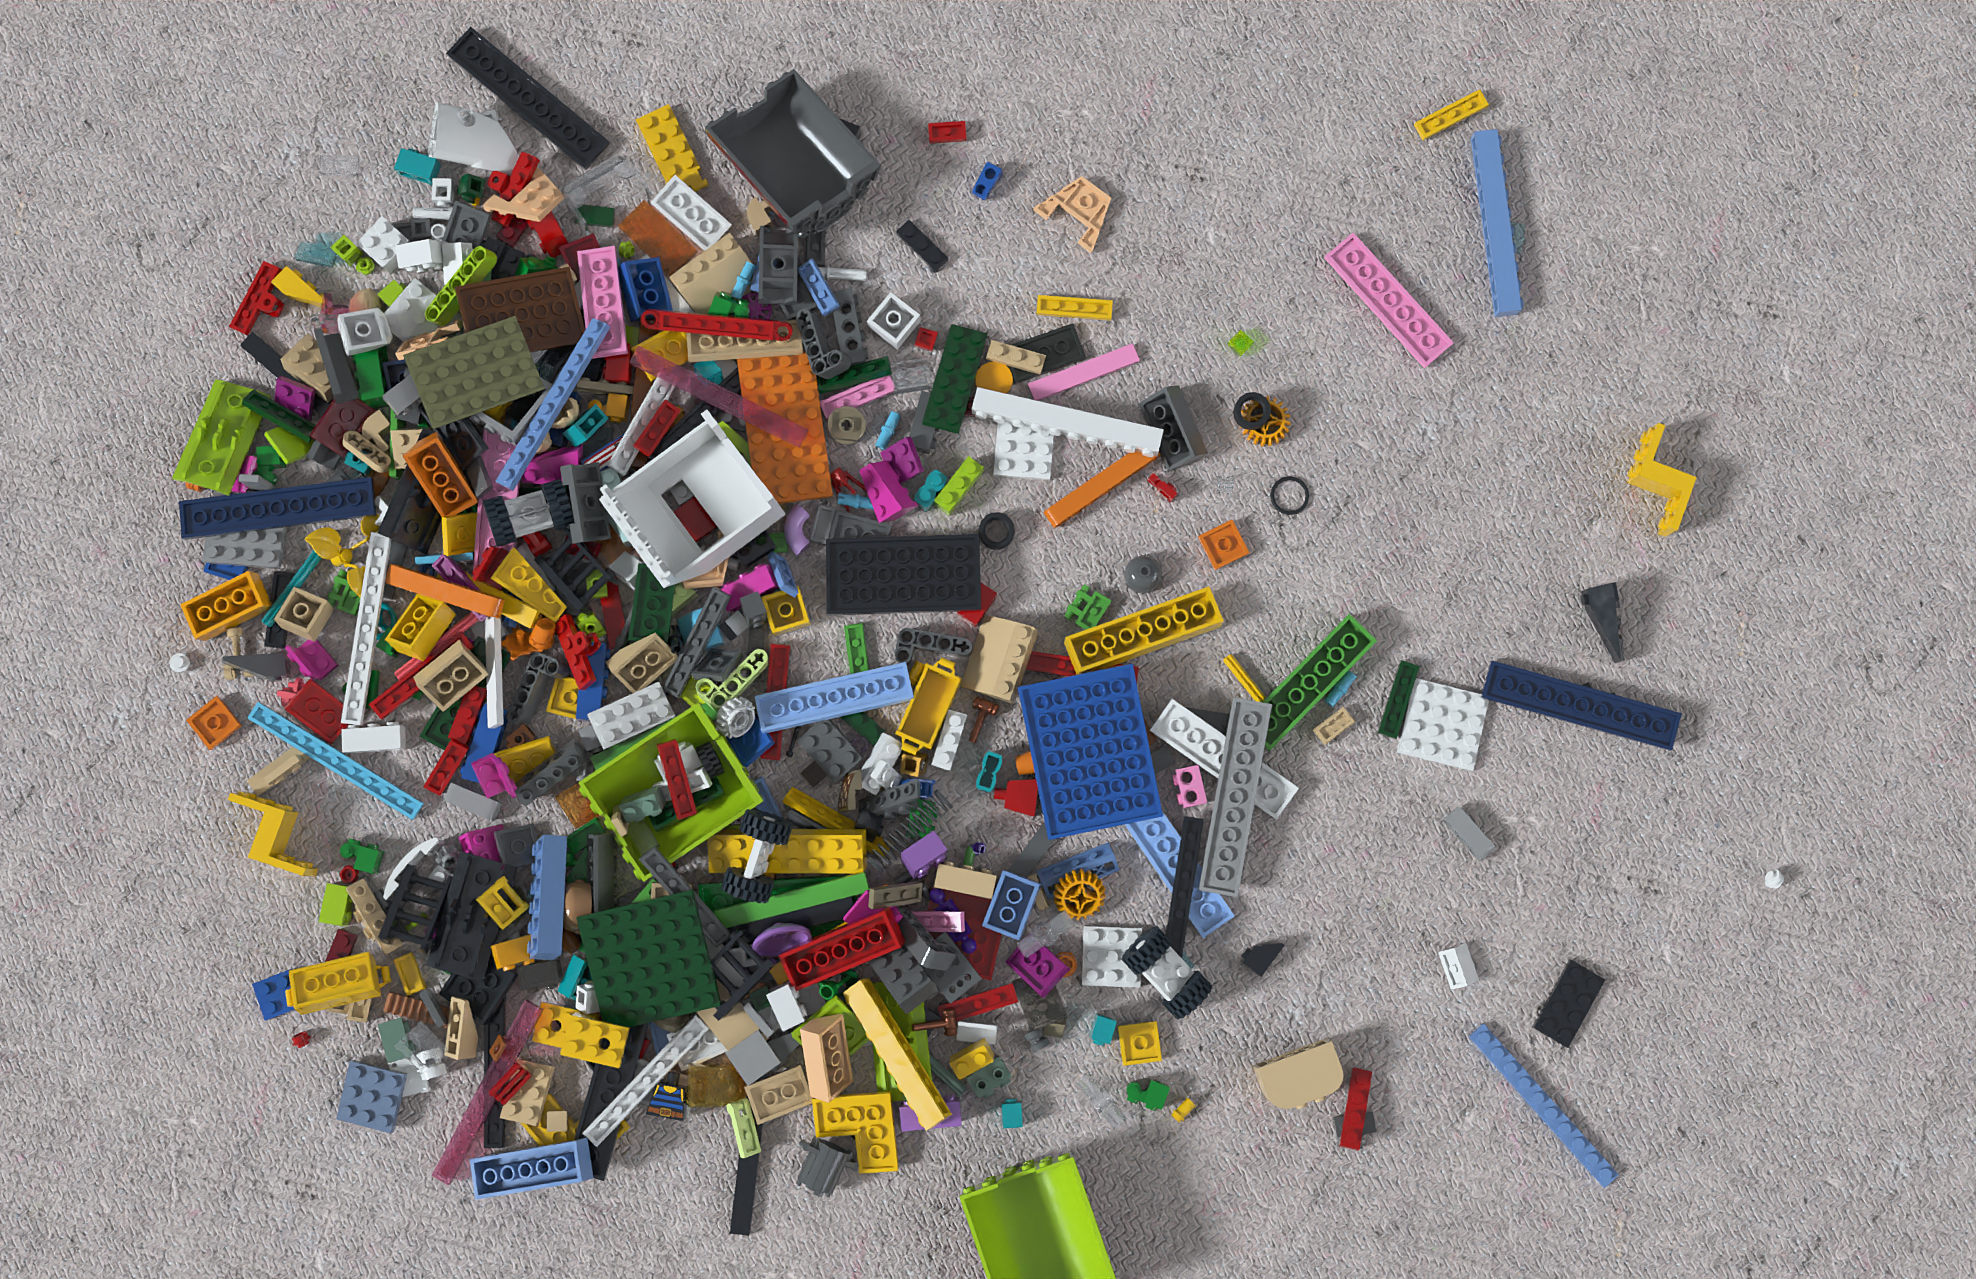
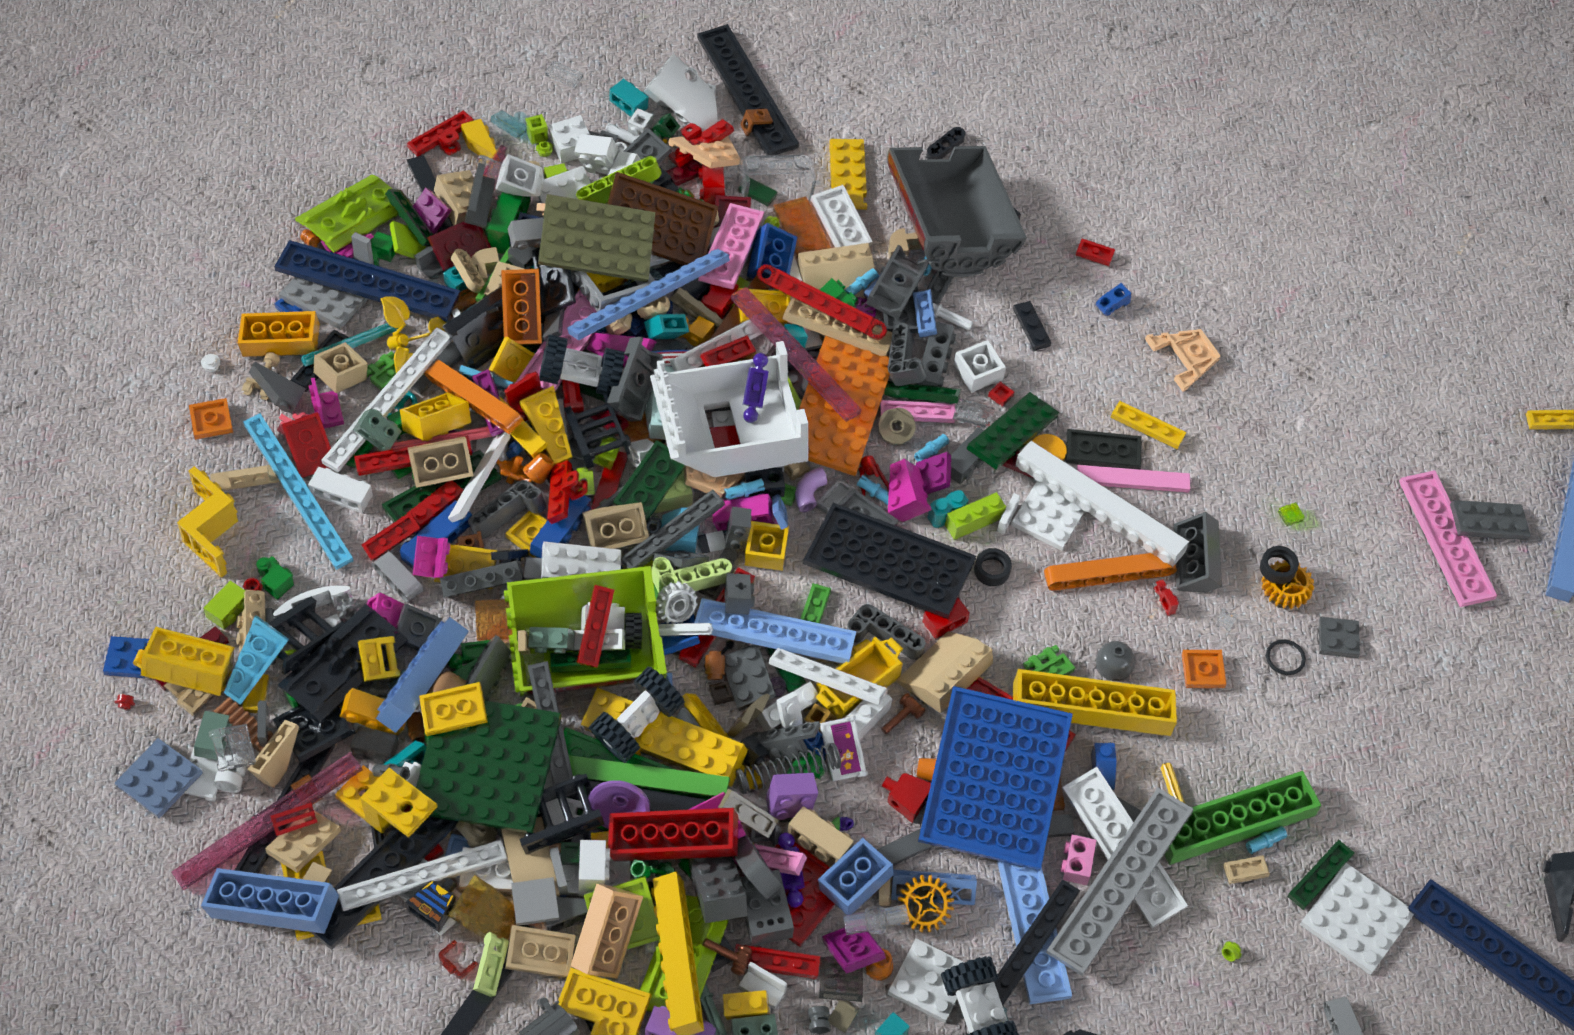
camera: 20 degrees right, 25 degrees down
teal brick [976,751,1002,793] -> none
tan plate [986,340,1046,375] -> none
none -> medium azure wing [224,615,289,705]
none -> sand green brick [353,408,401,451]
none -> dark grey pin [372,764,410,780]
none -> yellow tile [419,682,488,736]
none -> clear red piece [438,940,478,979]
none -> black plate [491,549,529,563]
none -> white axle [658,623,713,636]
none -> dark orange brick [705,651,725,680]
none -> medium azure pin [724,479,765,501]
none -> dark grey brick [724,573,755,615]
none -> dark orange bracket [740,109,773,136]
none -> dark purple plate [742,353,769,423]
none -> white tile [769,648,887,705]
none -> door [820,715,868,781]
none -> black beam [926,127,966,159]
none -> white tile [997,493,1020,534]
none -> blue slope [1091,743,1117,790]
none -> lime plate [1221,941,1242,962]
none -> dark grey plate [1319,617,1360,658]
none -> dark grey plate [1450,500,1531,540]

